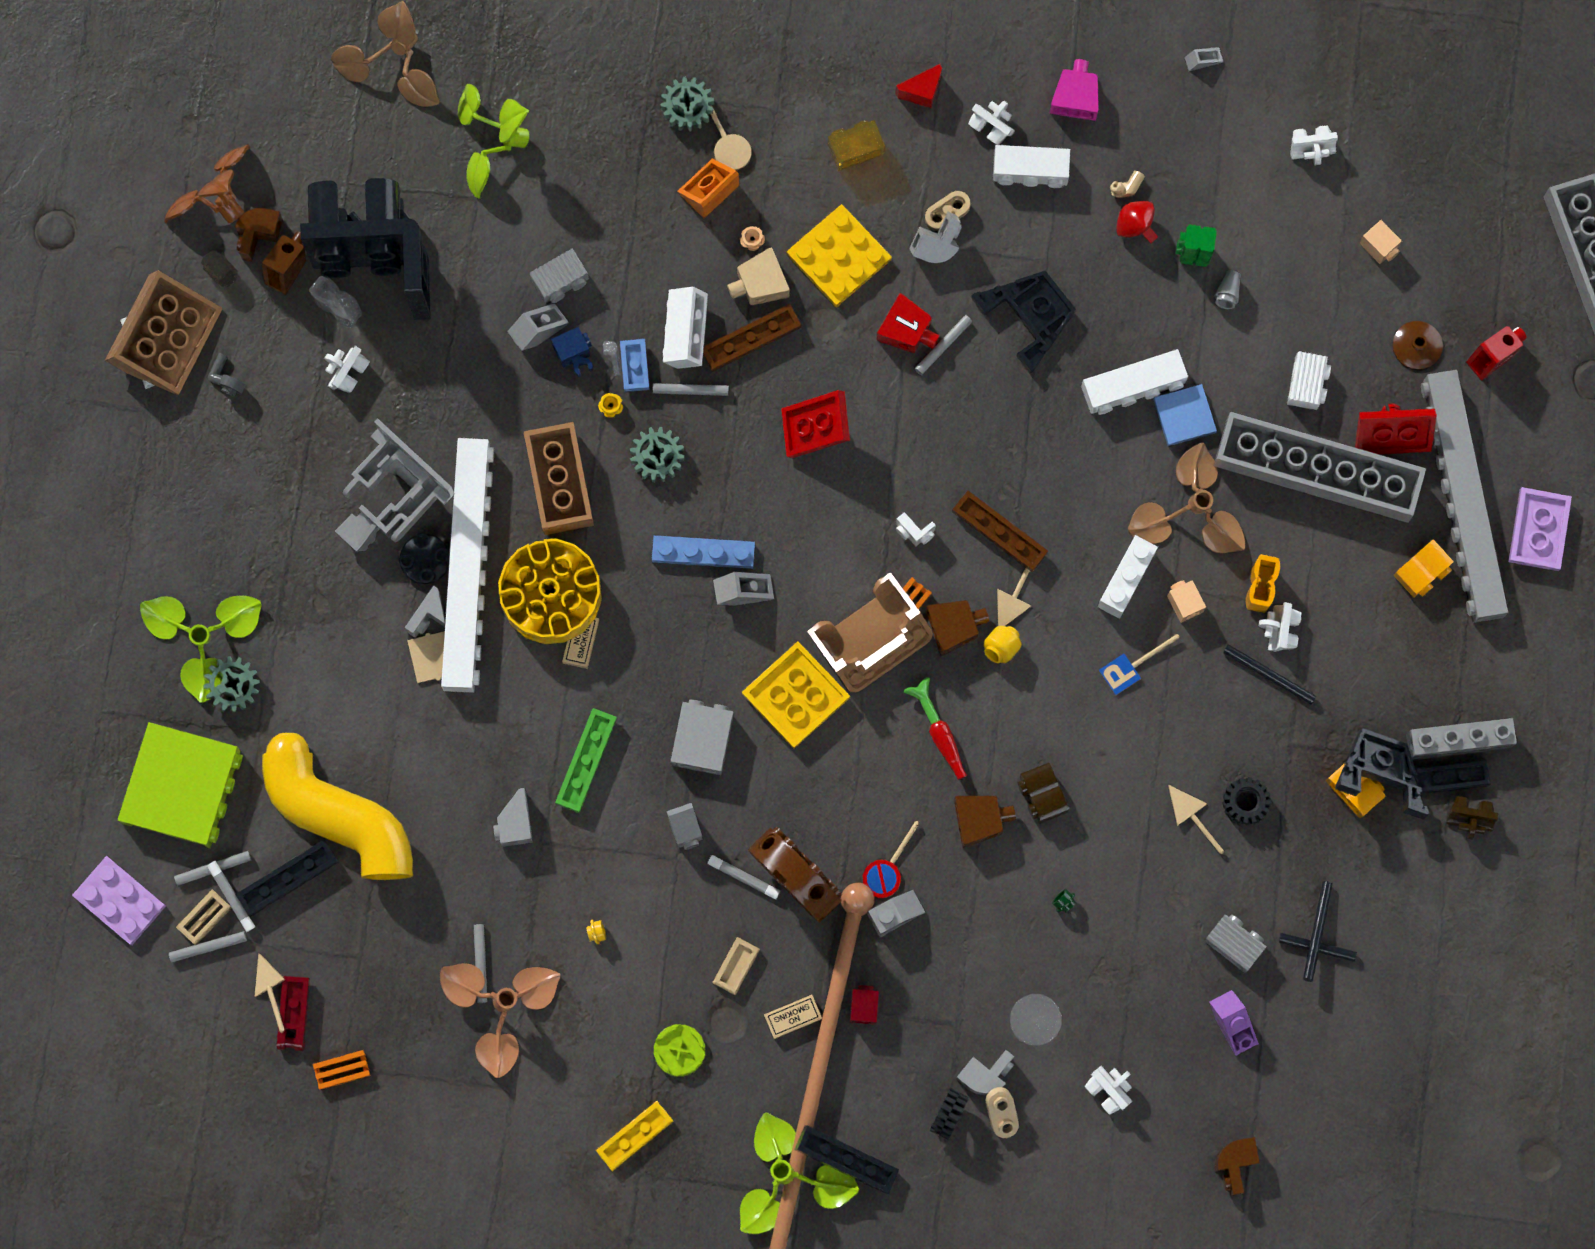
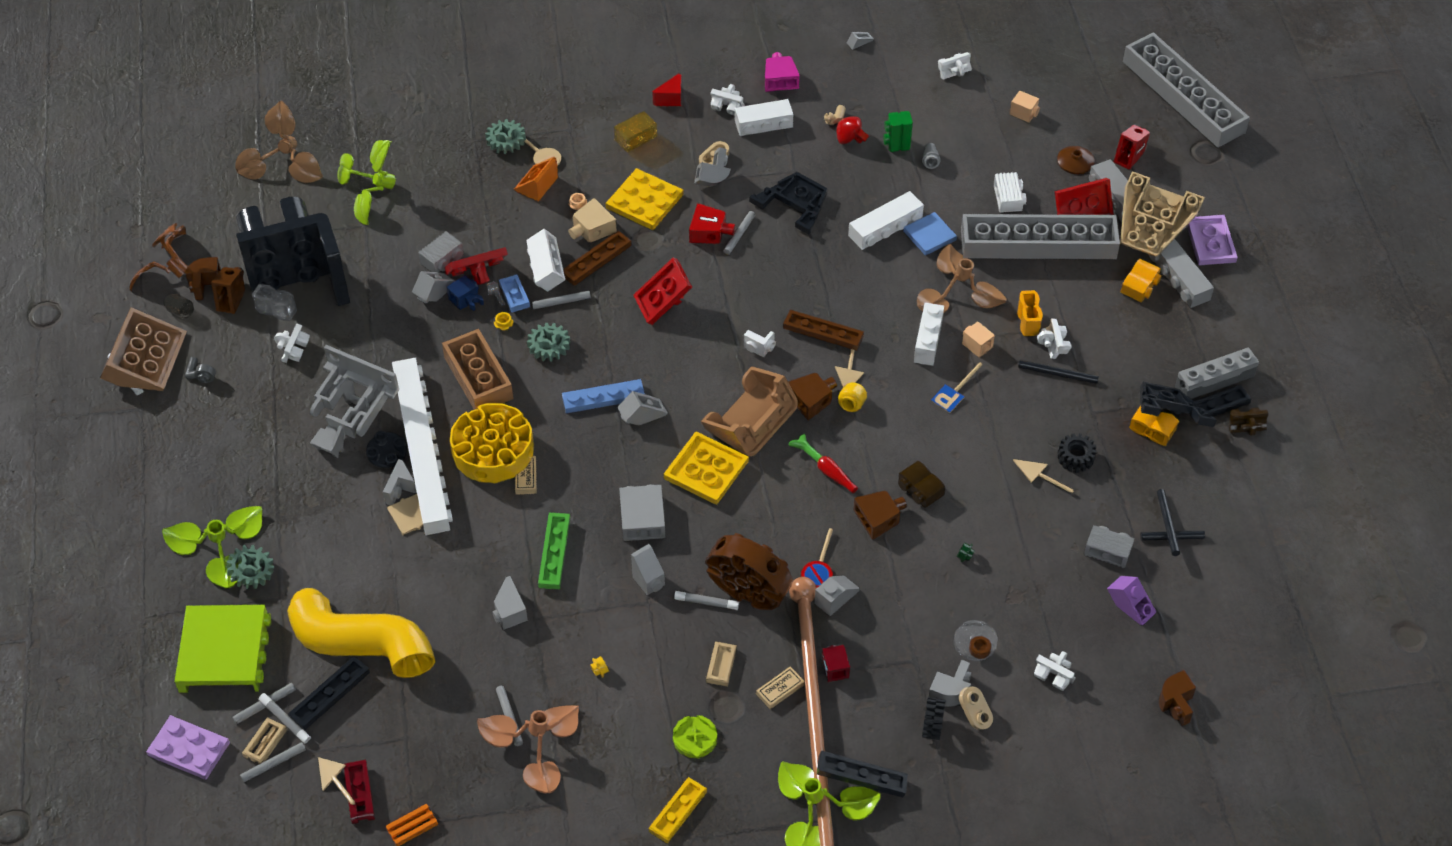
camera: 15 degrees left, 25 degrees down
none -> red plate [444,247,508,285]
none -> reddish brown tile [969,636,992,659]
none -> tan wedge [1120,171,1205,257]

